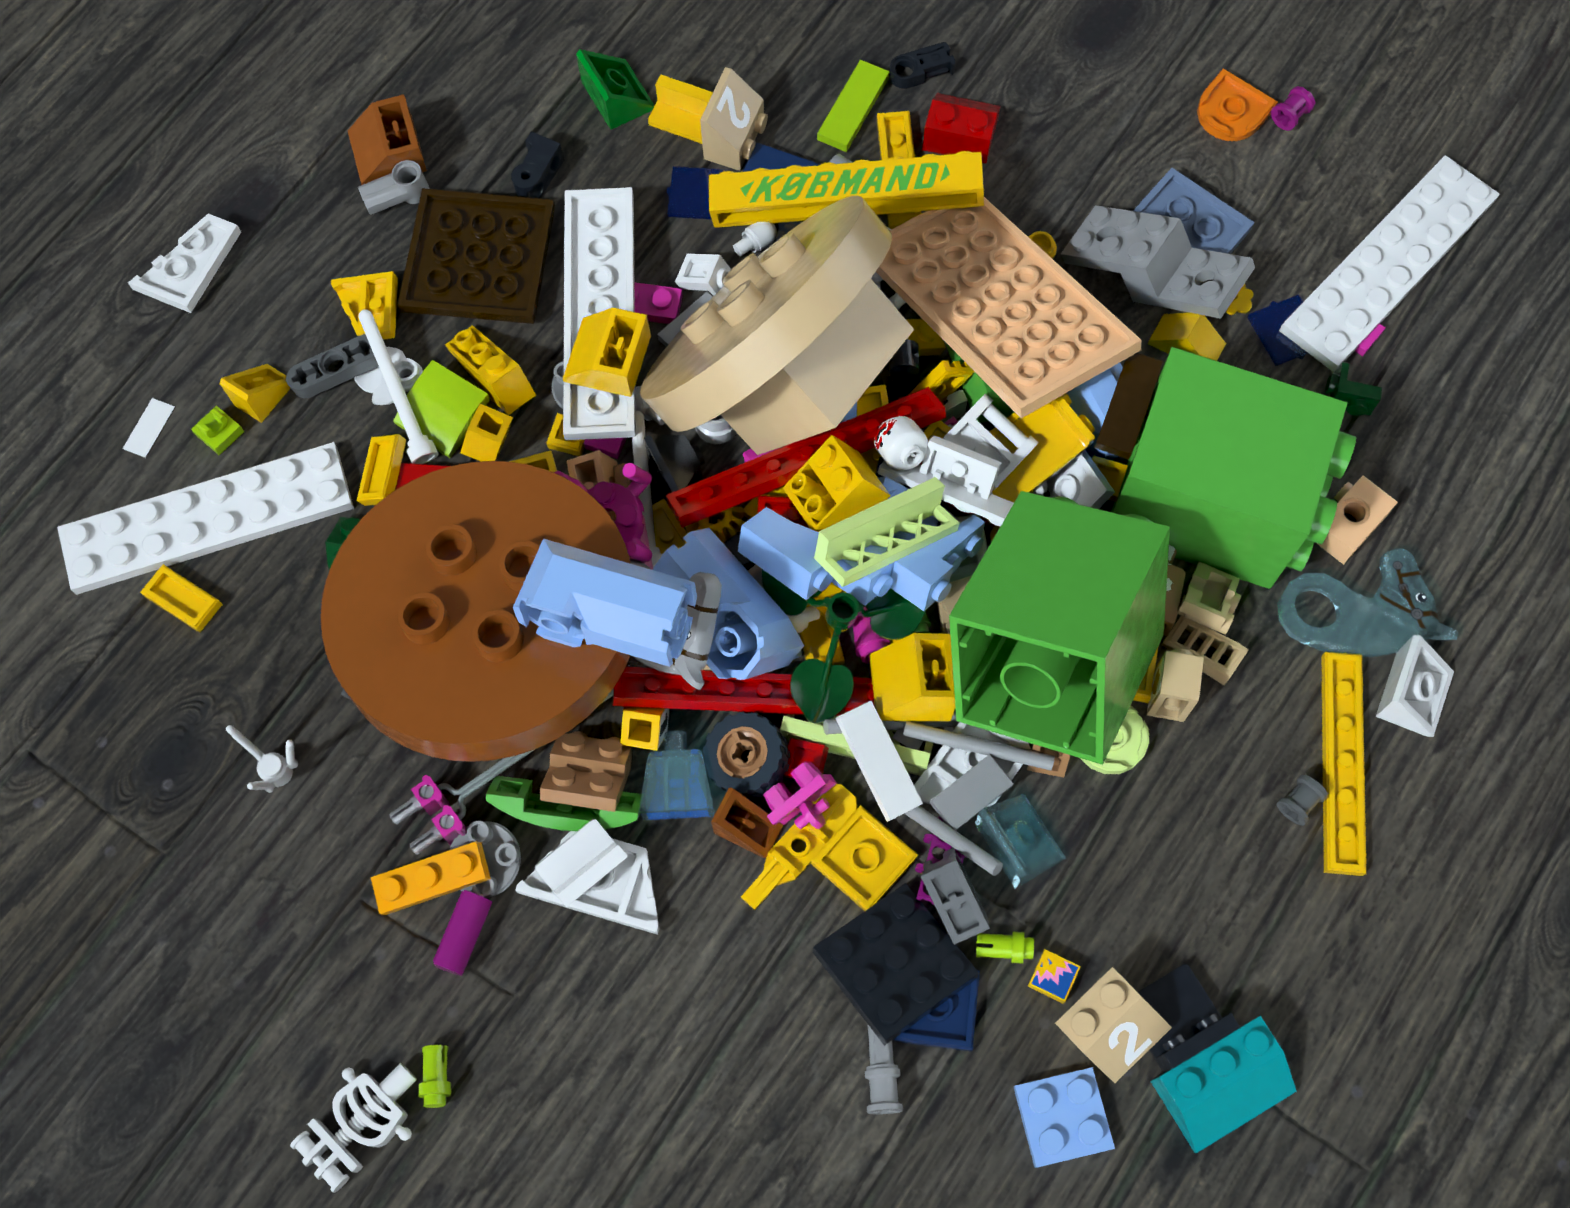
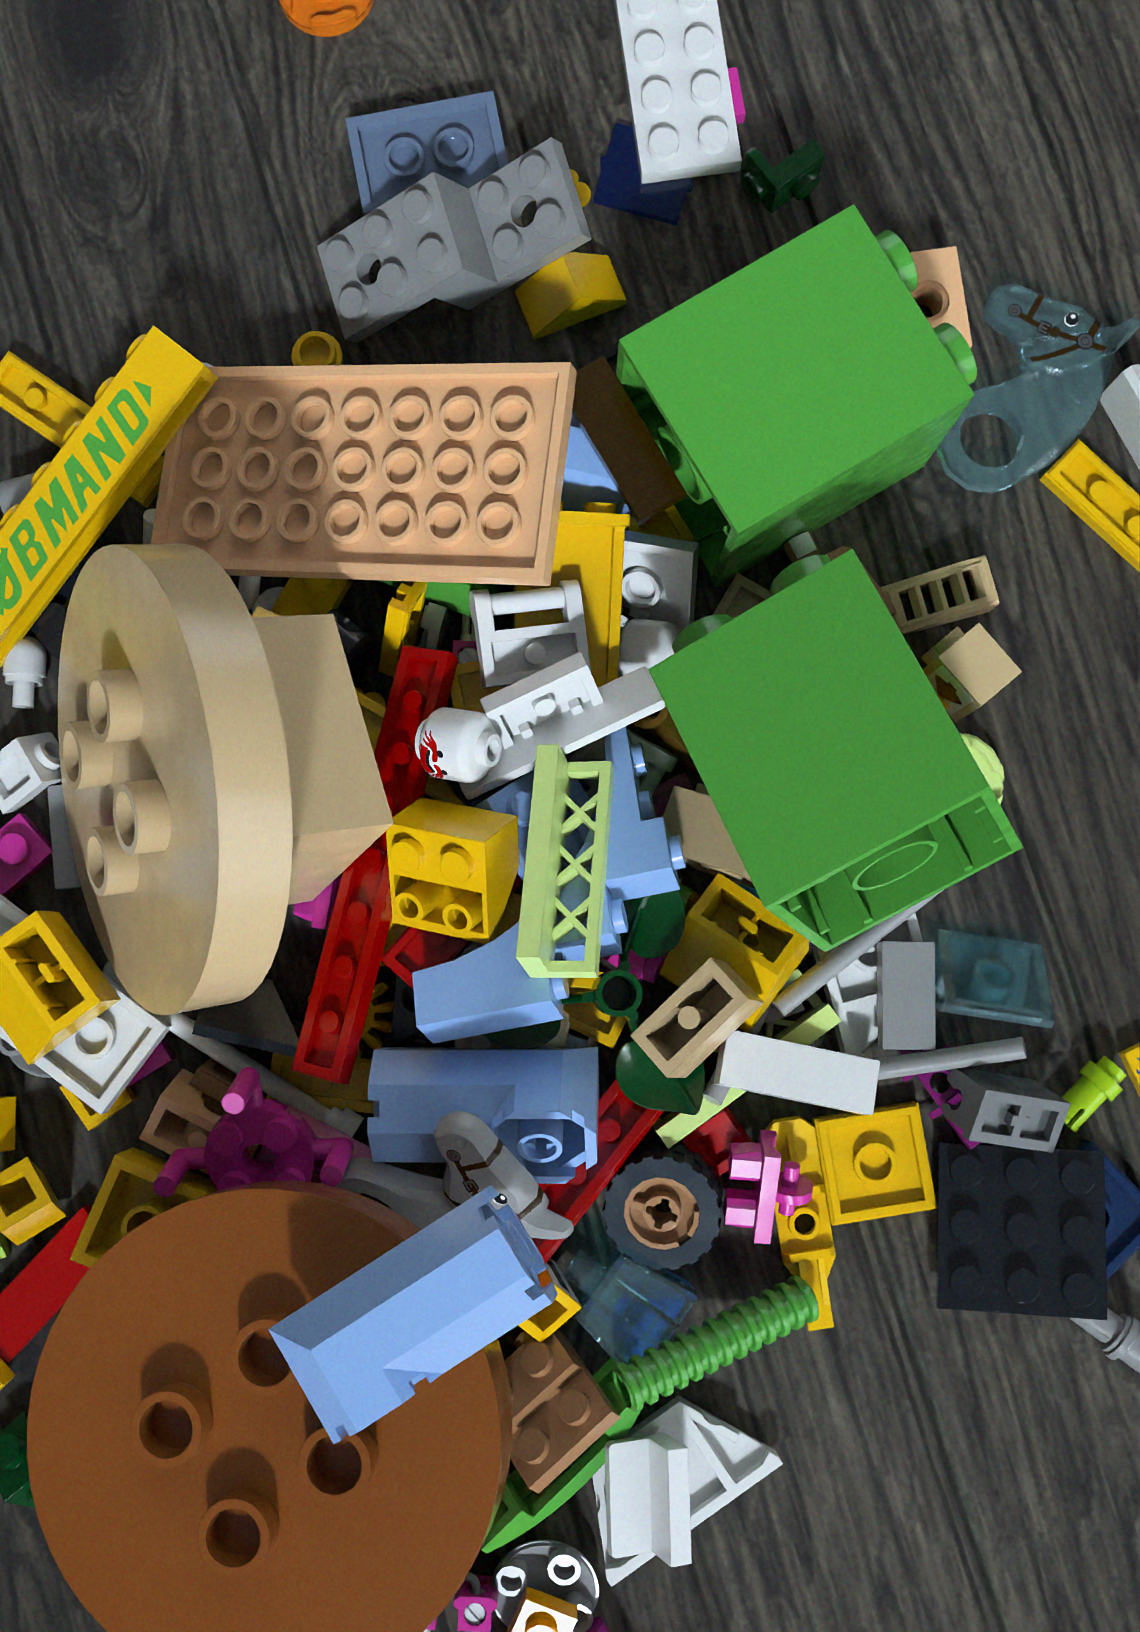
camera: 50 degrees left, 15 degrees up
dark orange slope [711,788,783,858] -> none
red slope [923,93,1001,164] -> none
tan cylinder [1177,561,1241,635] -> none
none -> bright green piece [613,1275,819,1413]
none -> tan brick [630,957,764,1078]

